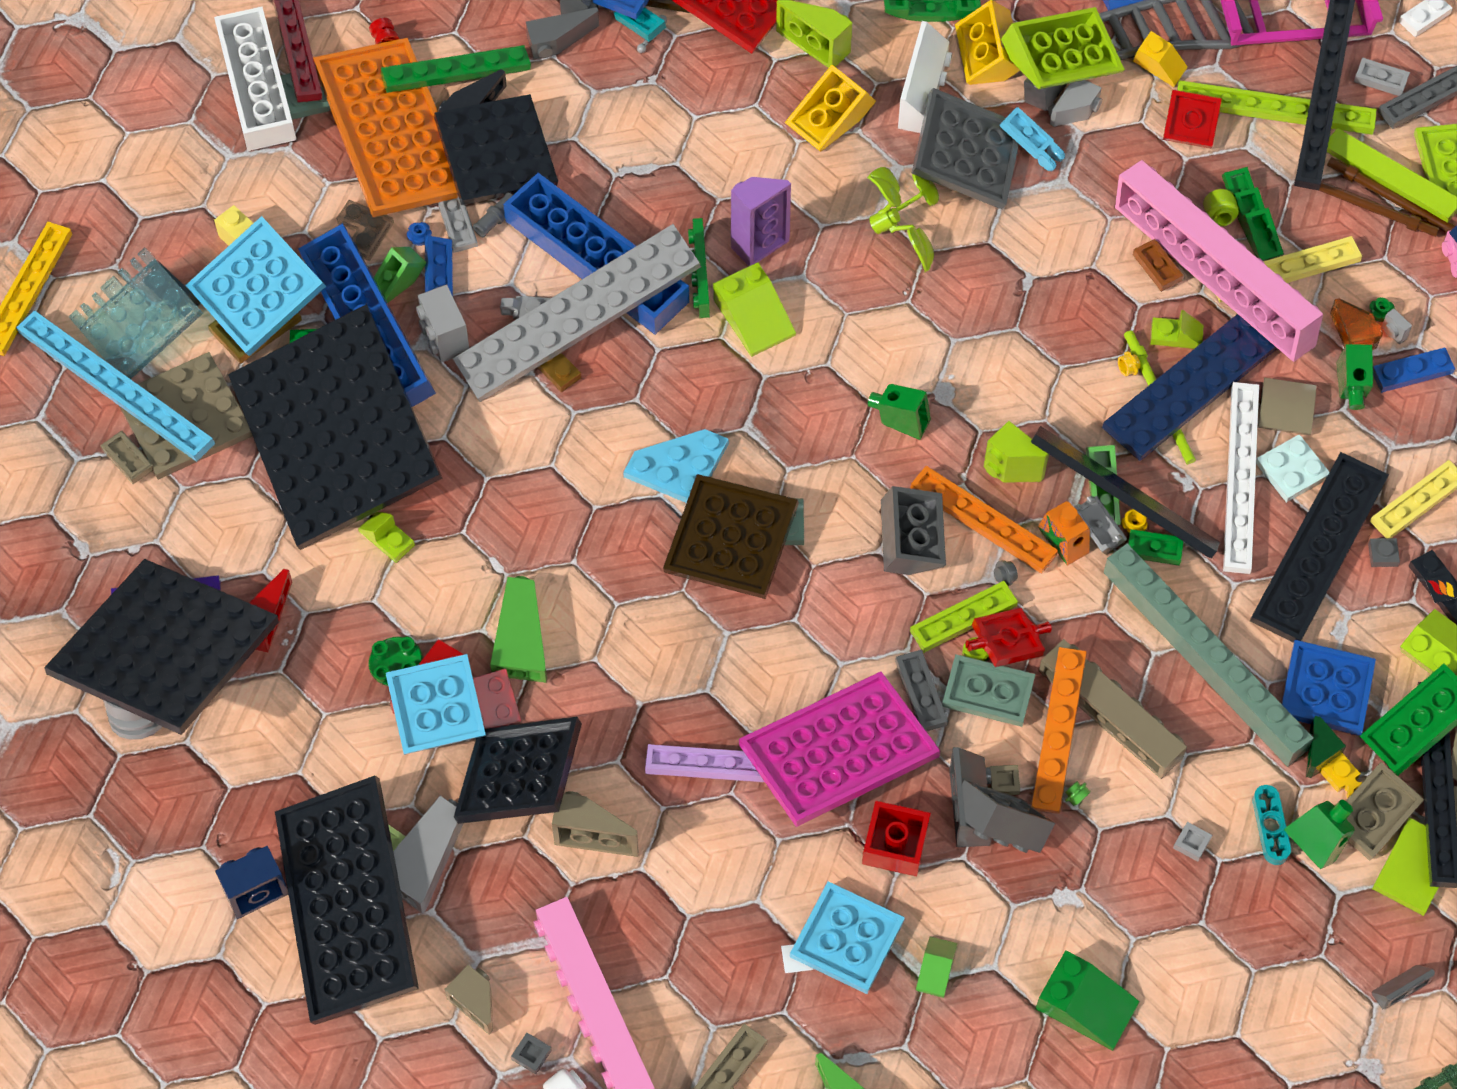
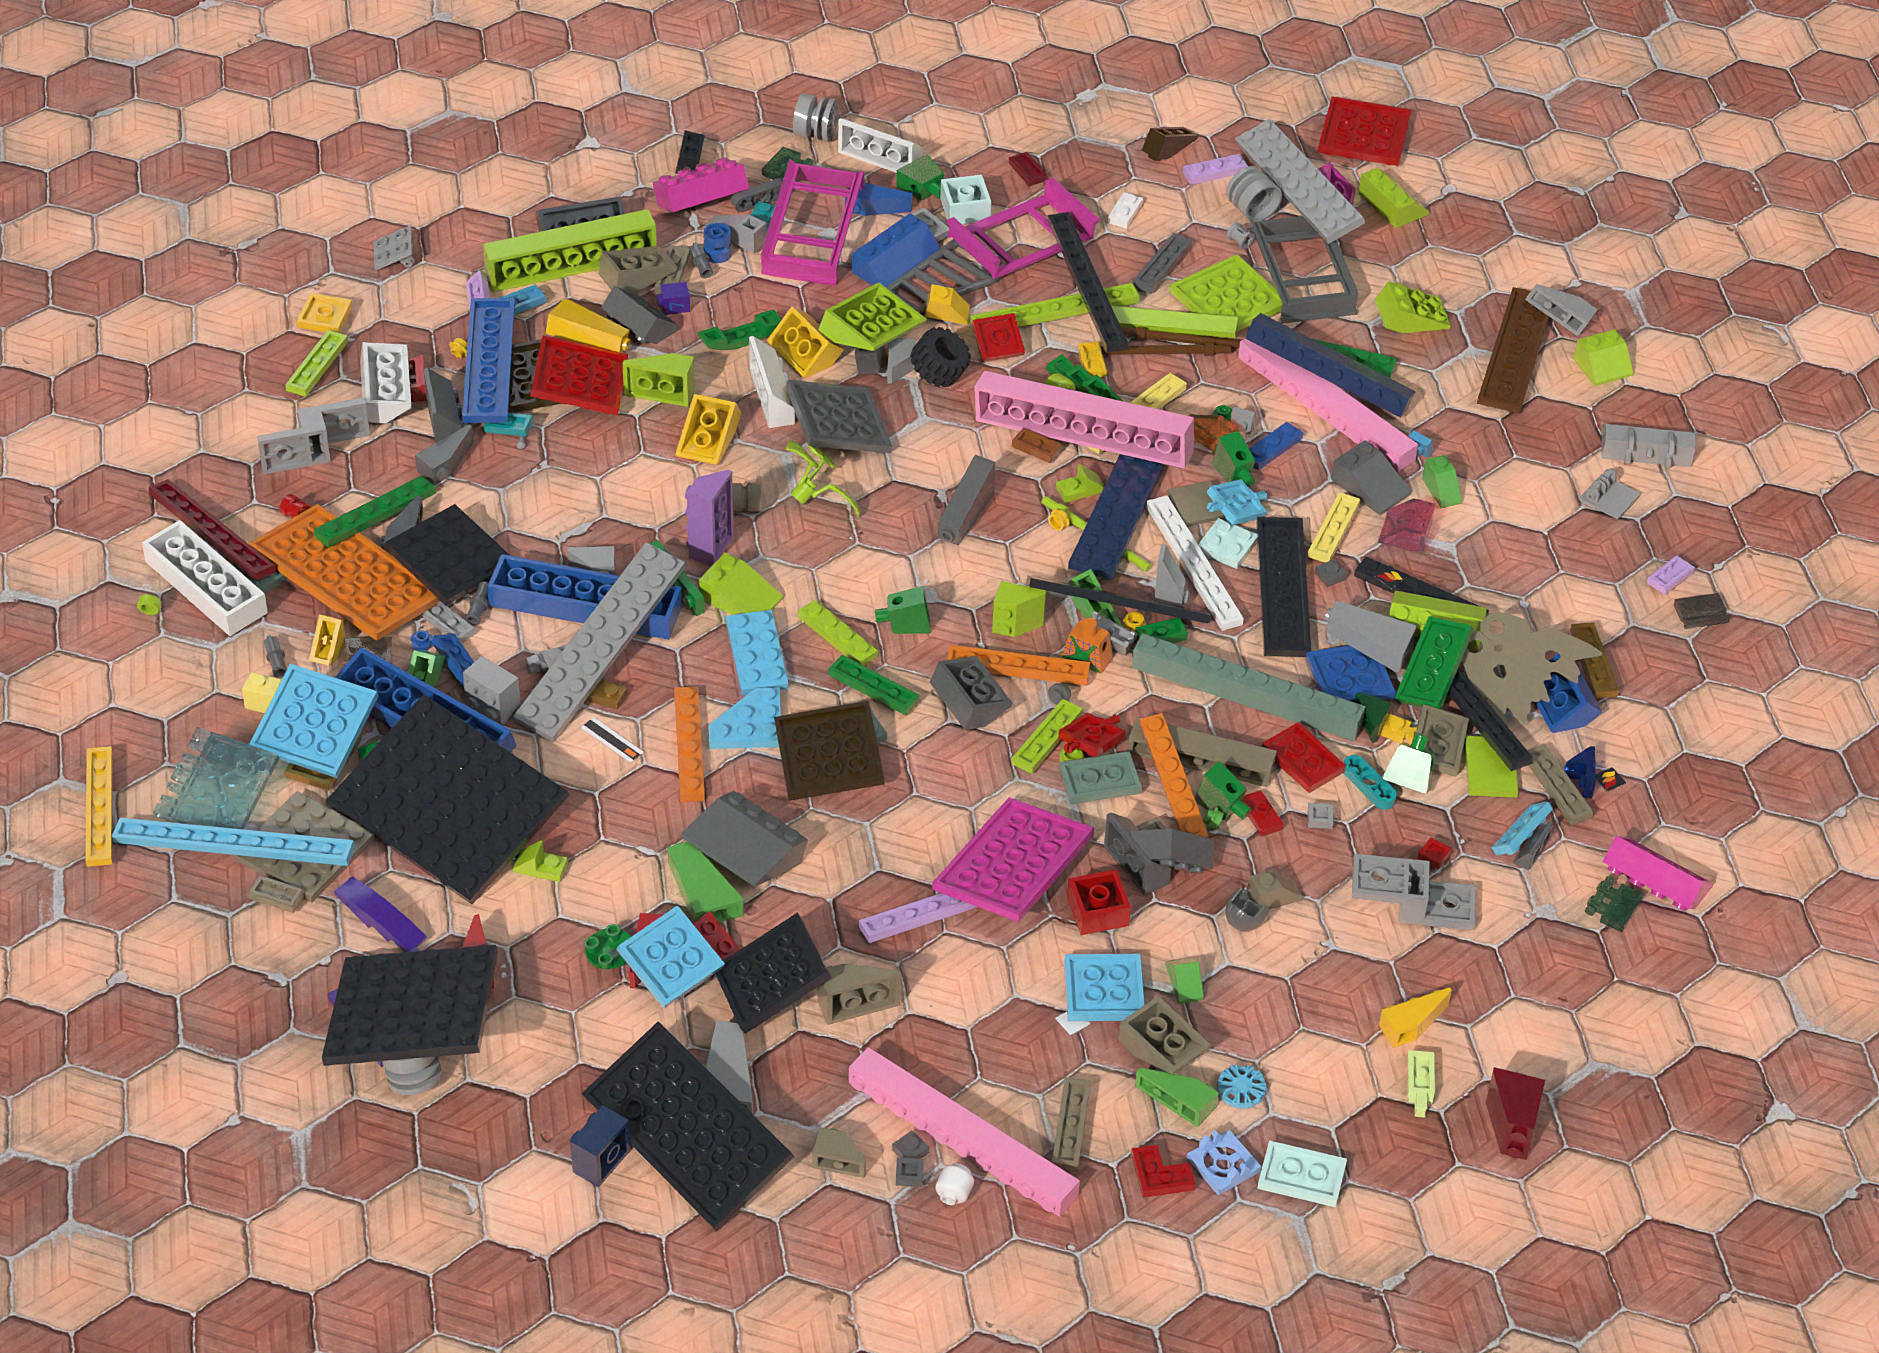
camera: 30 degrees left, 15 degrees down
dark grey plate [895,649,948,732] -> none
medium azure hinge [999,107,1065,171] -> none
green slope [1036,950,1140,1051] -> none
light grey plate [1354,58,1410,96] -> none
none -> lime tile [137,594,162,615]
none -> dark grey axle [264,635,287,677]
none -> yellow slope [309,614,346,666]
none -> dark purple slope [334,876,427,952]
none -> light grey slope [568,546,615,575]
none -> sticker [580,717,643,763]
none -> orange plate [674,686,705,802]
none -> dark grey slope [680,790,808,887]
none -> medium azure plate [726,610,788,695]
none -> dark tan wheel [732,483,761,512]
none -> lime plate [798,600,878,666]
none -> green plate [828,655,920,716]
none -> dark grey plate [892,1130,929,1159]
none -> black tyre [910,327,971,387]
none -> dark grey slope [938,455,996,546]
none -> yellow plate [1077,342,1107,377]
none -> dark tan slope [1118,996,1211,1075]
none -> light grey slope [1154,544,1189,607]
none -> green torso [1195,762,1252,820]
none -> medium azure plate [1206,479,1267,525]
none -> dark grey hair [1225,887,1269,932]
none -> red plate [1243,790,1284,837]
none -> dark tan slope [1247,870,1303,910]
none -> red plate [1262,722,1346,793]
none -> light grey slope [1325,600,1417,673]
none -> light grey bracket [1352,854,1476,930]
none -> red plate [1417,837,1452,870]
none -> medium azure plate [1491,802,1553,855]

